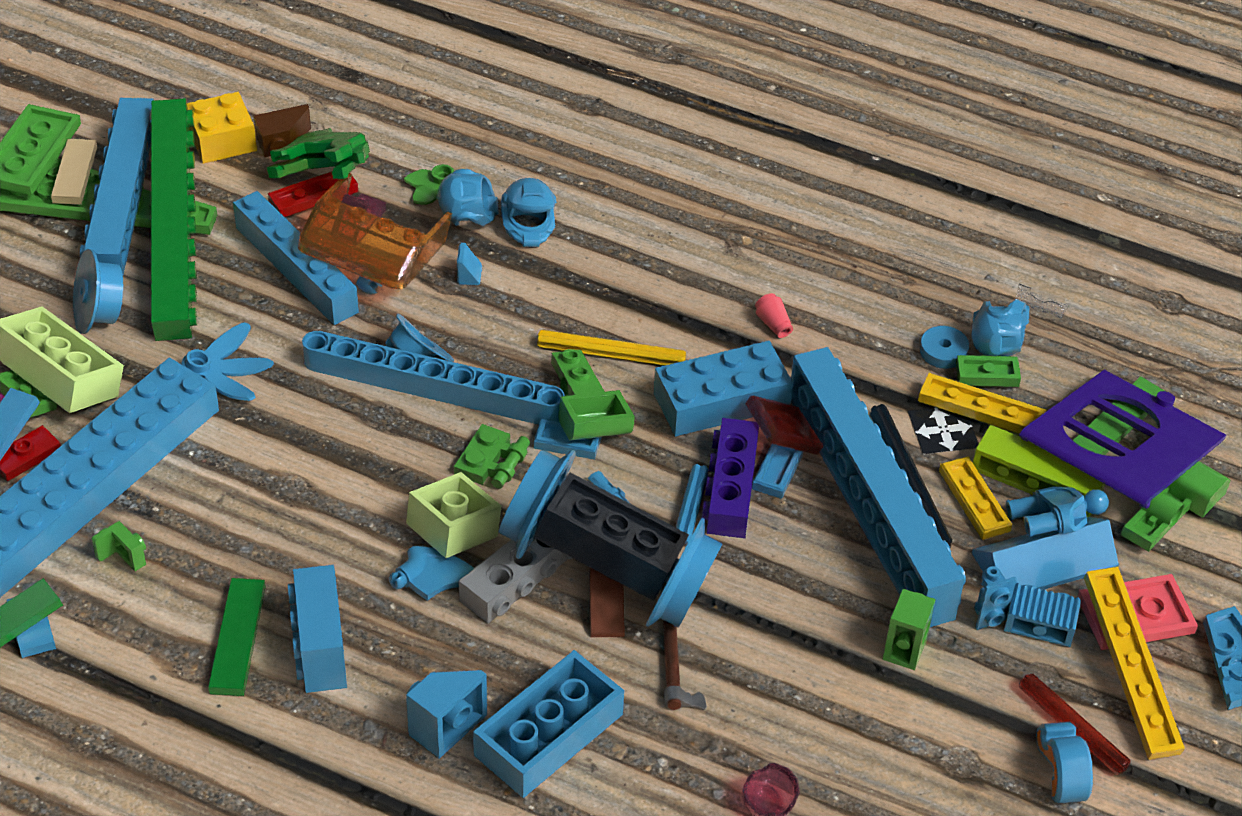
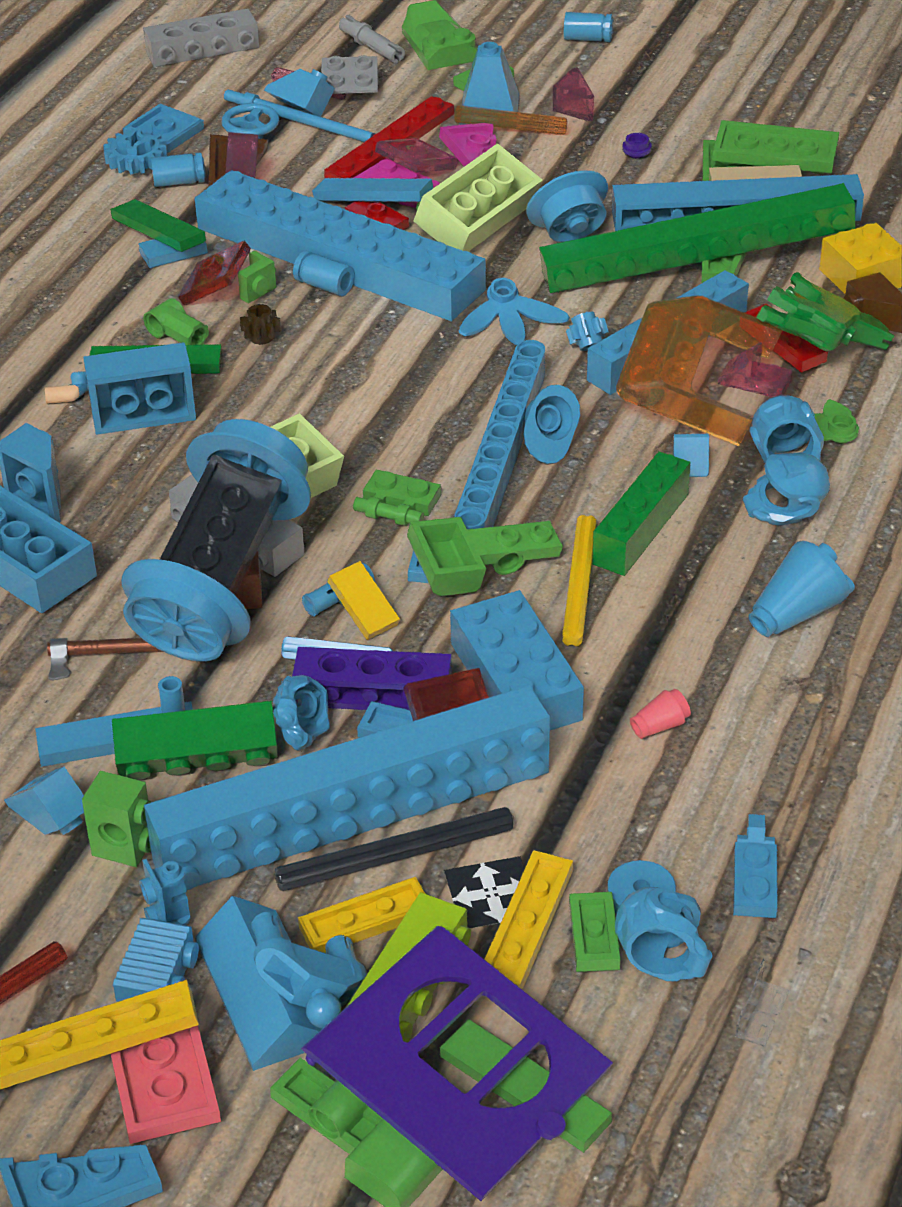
camera: 90 degrees right, 5 degrees down
none -> dark azure slope [4,766,84,835]
none -> dark azure piece [35,676,193,767]
none -> light nougat arm [45,371,88,404]
none -> green brick [112,701,278,780]
none -> bright green piece [143,298,209,345]
none -> clear red plate [178,240,251,305]
none -> dark brown gear [240,304,281,345]
none -> dark azure hair [272,675,330,751]
none -> dark azure piece [293,251,355,297]
none -> yellow tile [327,561,400,640]
none -> dark azure gear [566,311,609,351]
none -> green brick [592,451,691,576]
none -> dark azure hinge [733,814,777,918]
none -> dark azure cone [749,541,855,637]

